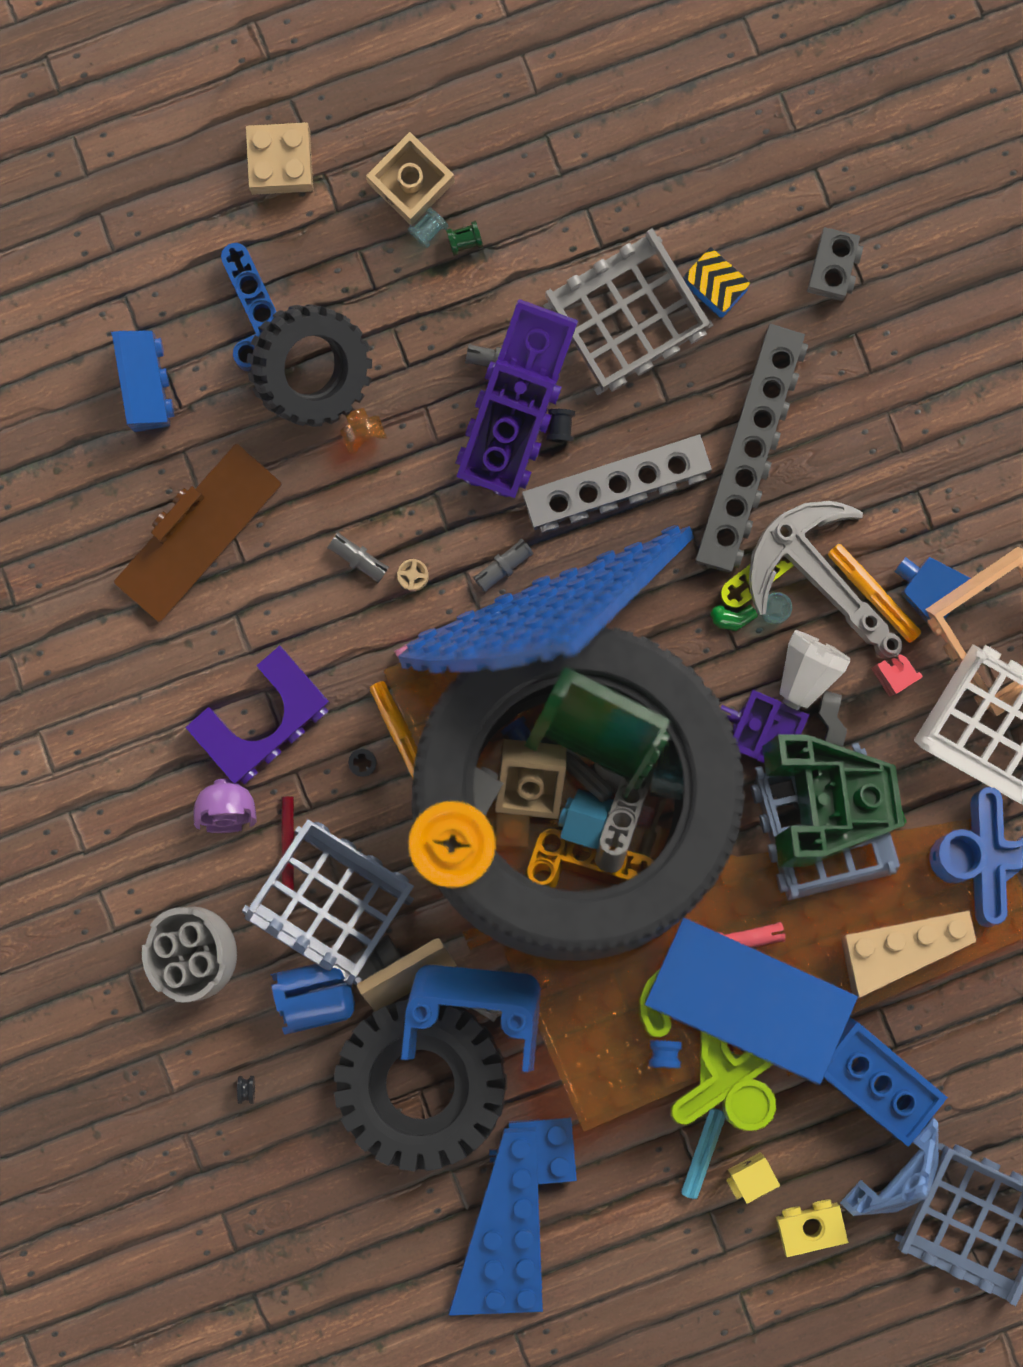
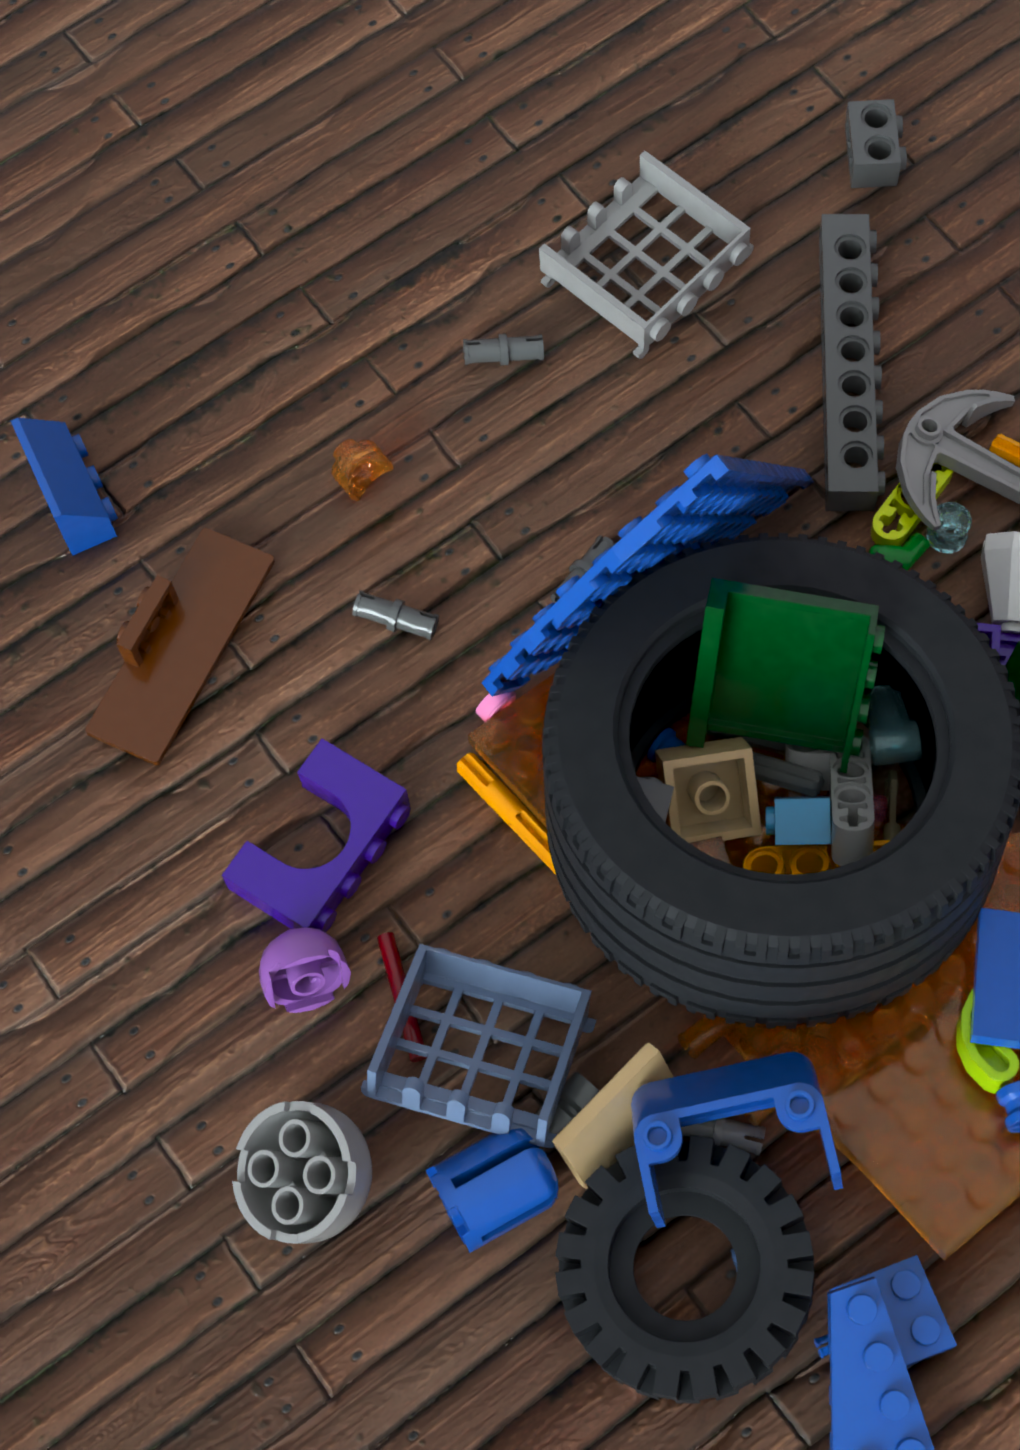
camera: 10 degrees left, 20 degrees down
blue beam [221,243,277,372] -> none
black bush [237,1076,255,1104] -> none
tan brick [246,122,313,195] -> none
black tyre [247,304,372,427] -> none
black bush [348,749,377,777] -> none
tan brick [366,132,455,226] -> none
tan wheel [397,559,429,592] -> none
clear light blue bush [408,207,449,248] -> none
light orange gear [409,801,495,887] -> none
dark green bush [446,221,483,256] -> none
dark purple wedge [455,299,578,498] -> none
light grey brick [522,434,712,533] -> none
black bush [546,408,576,443] -> none
piece [683,247,750,318] -> none

